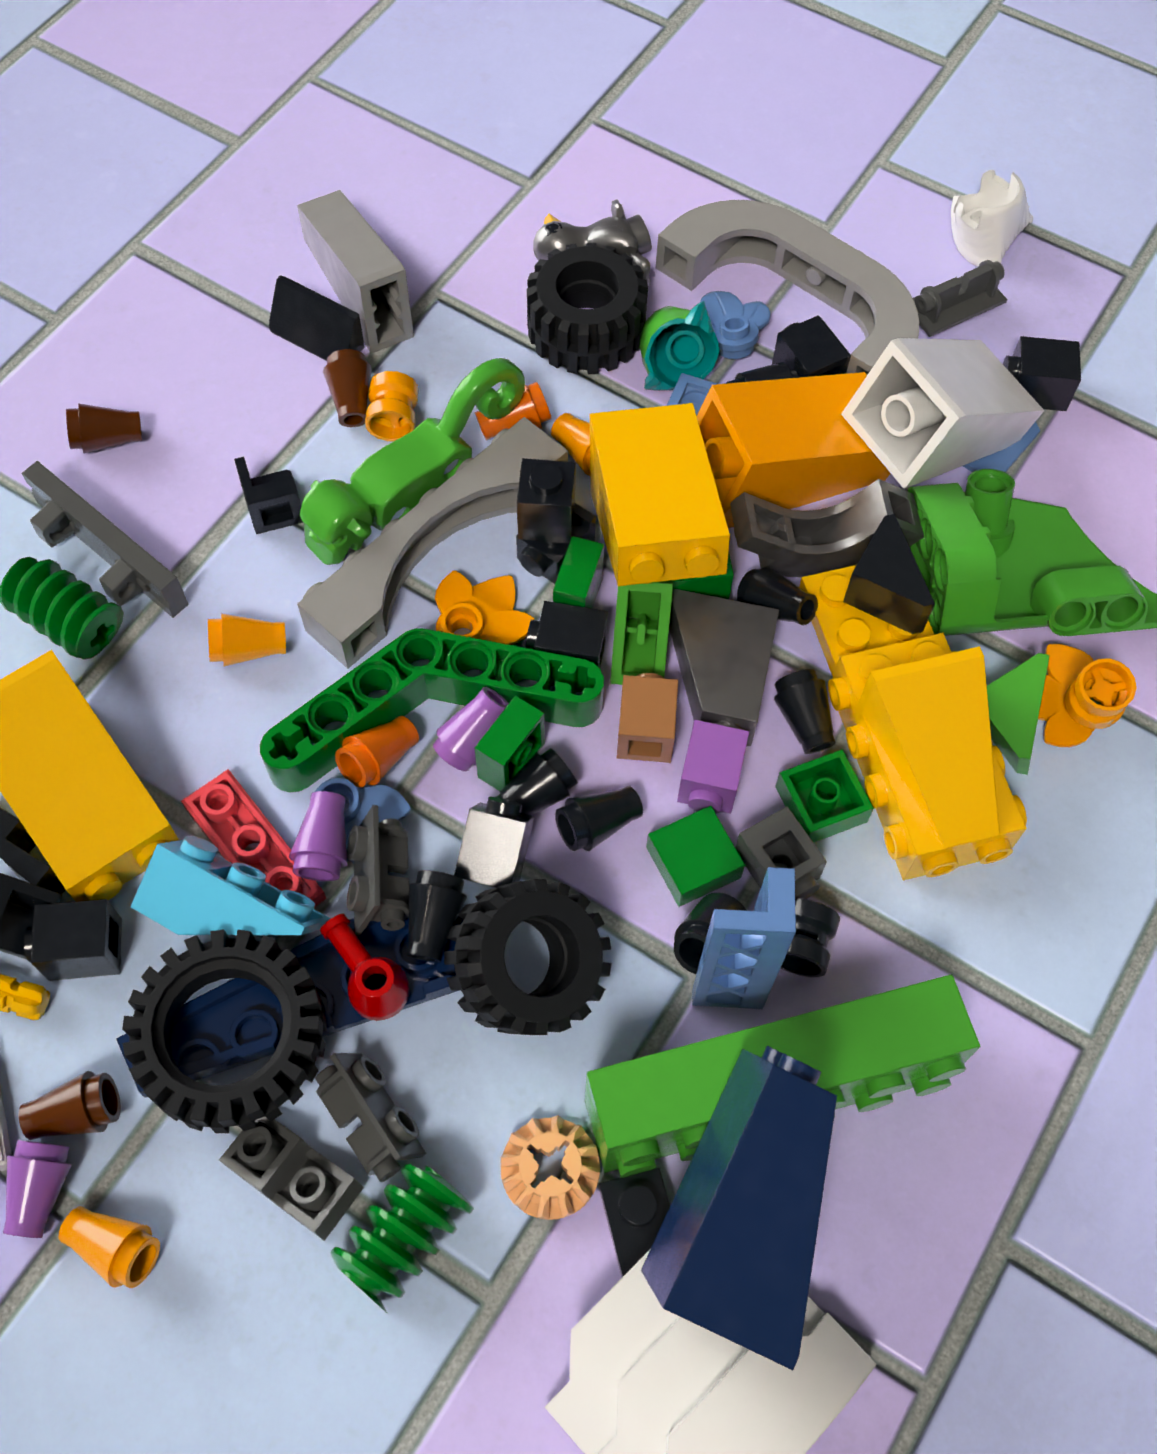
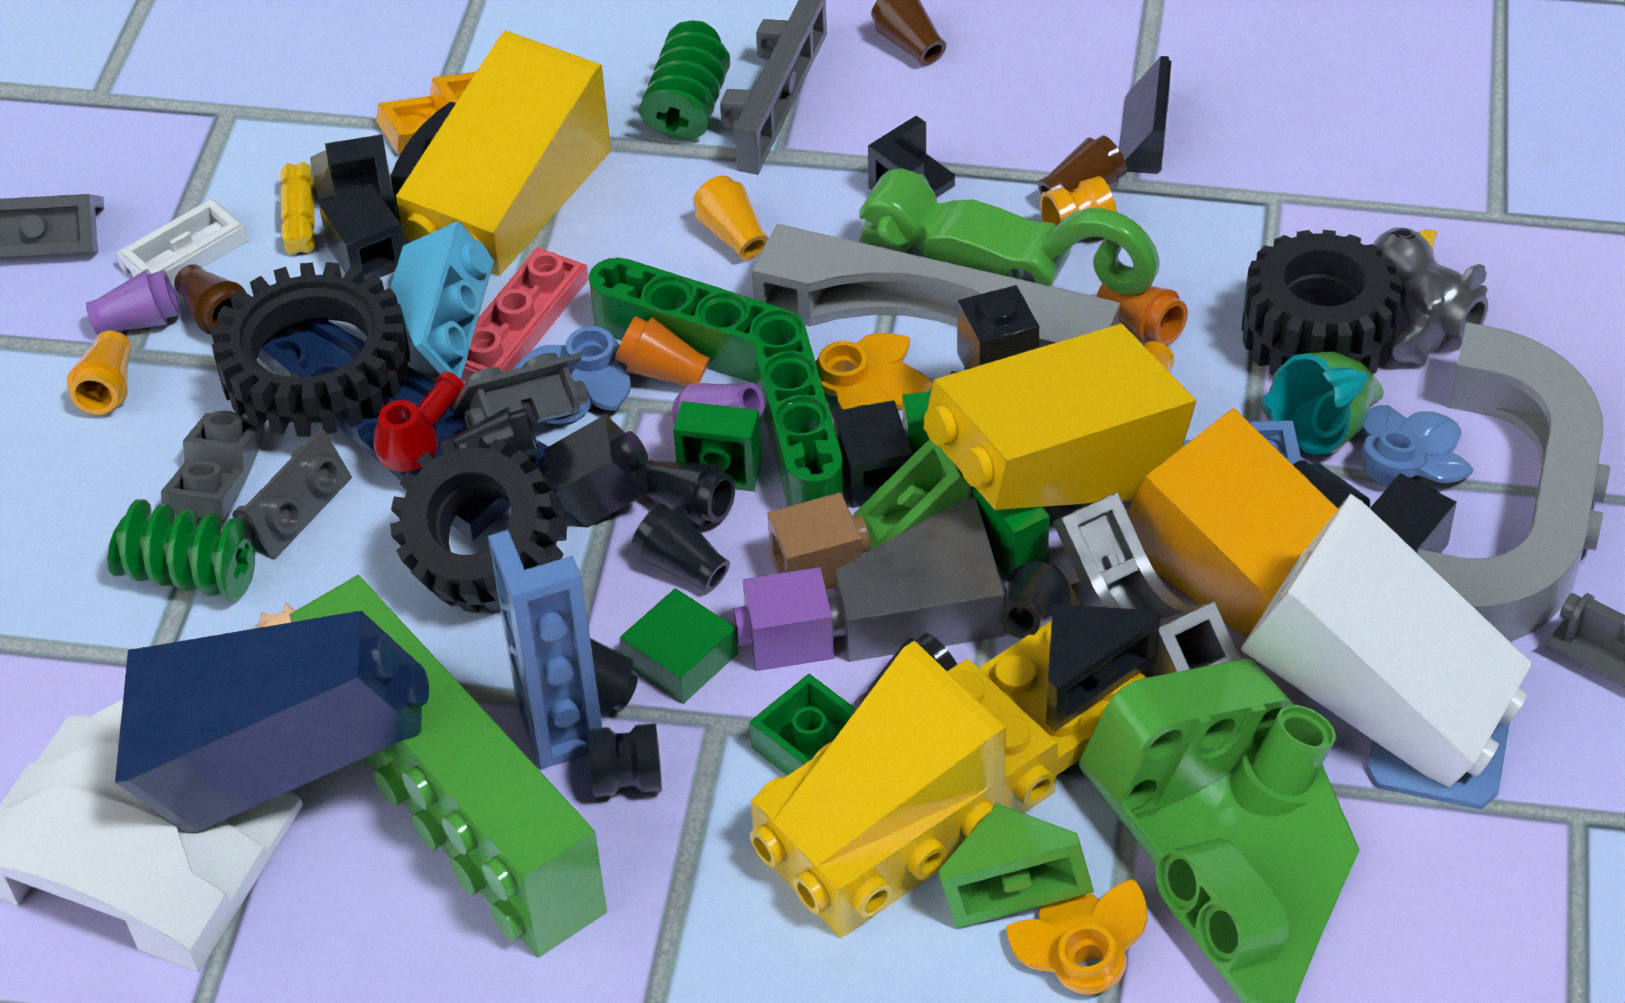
camera: 70 degrees right, 15 degrees down
medium lavender cone [289,791,347,881] -> none
light grey slope [297,190,414,354] -> none
dark grey brick [735,807,827,899] -> none
black brick [1003,336,1081,411] -> none
light orange wheel [1065,658,1137,729] -> none

